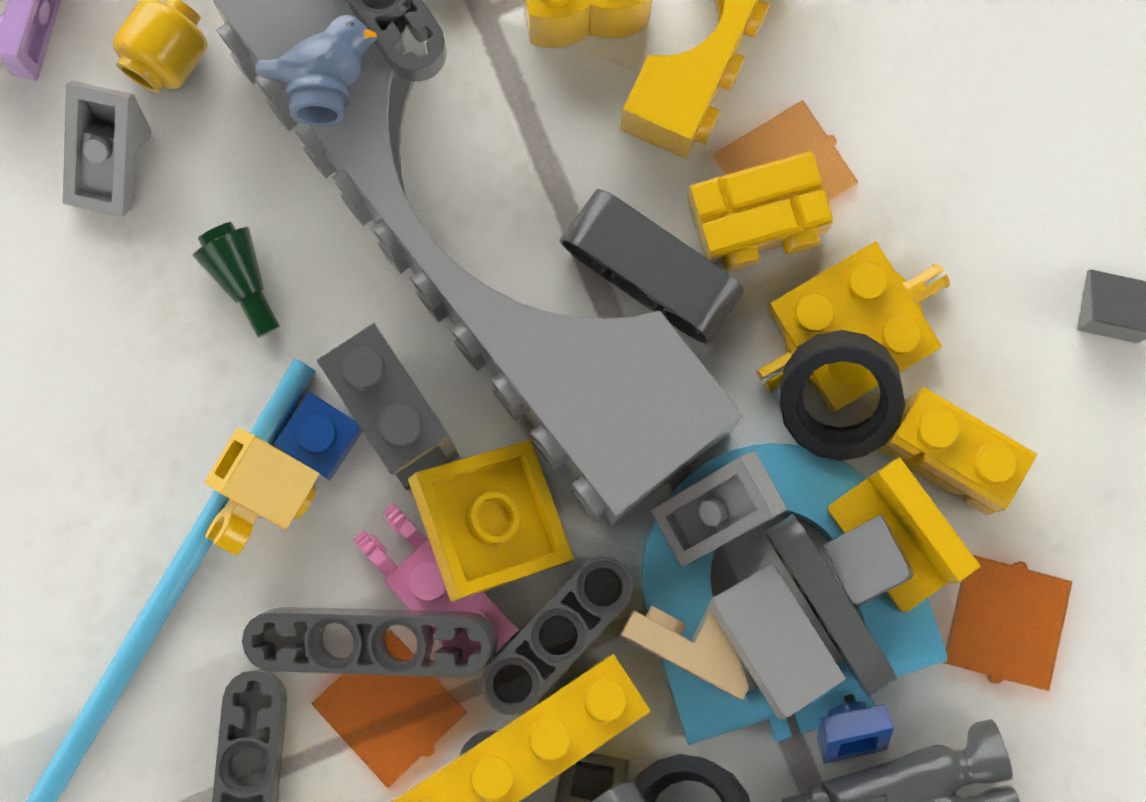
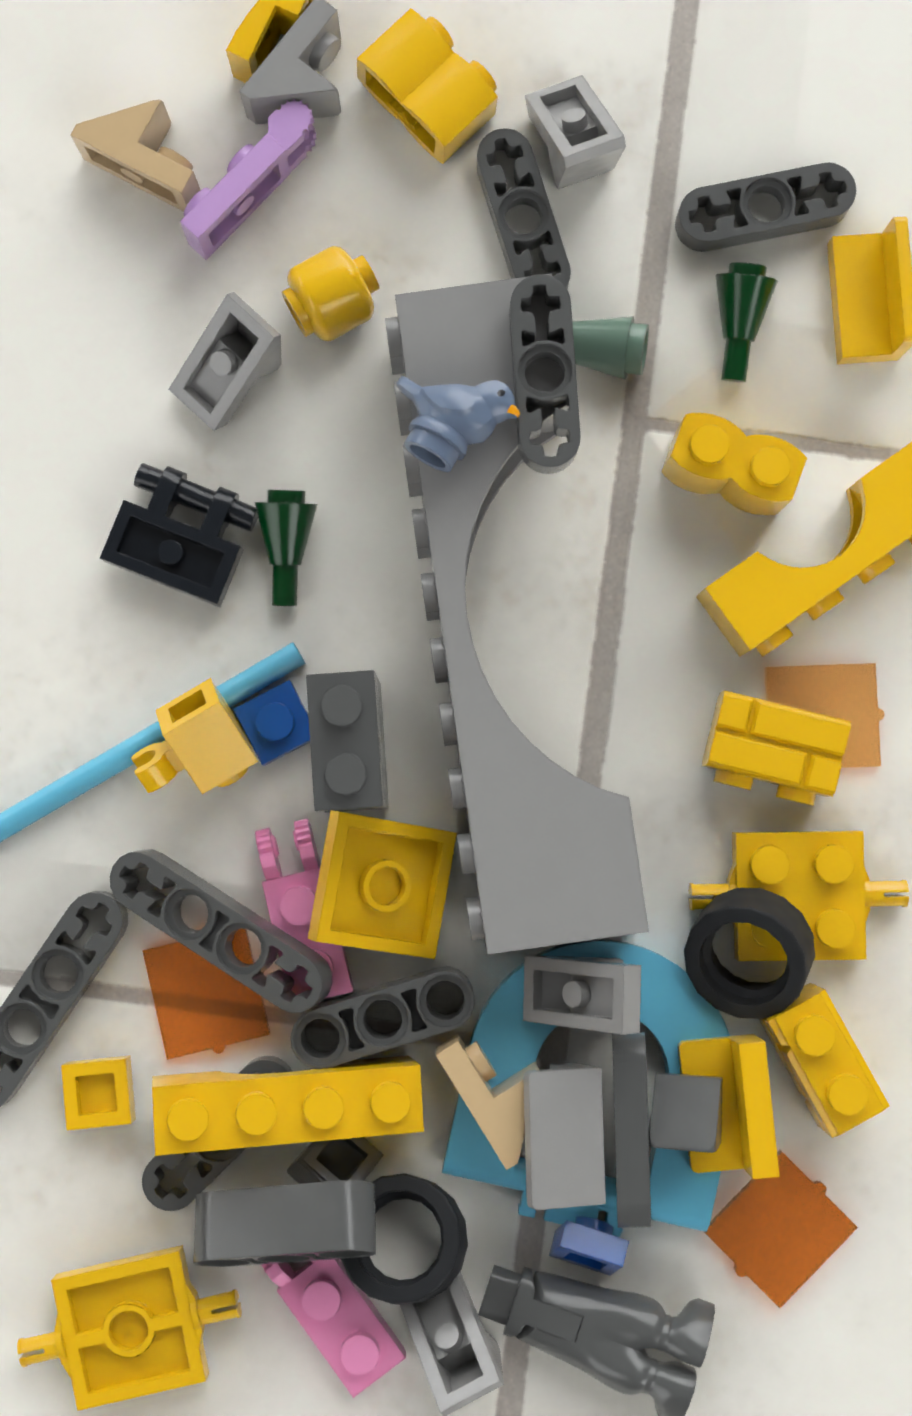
camera: 30 degrees right, 5 degrees up
dark grey beam [559,189,744,344] -> none
none -> black plate [100,463,258,608]

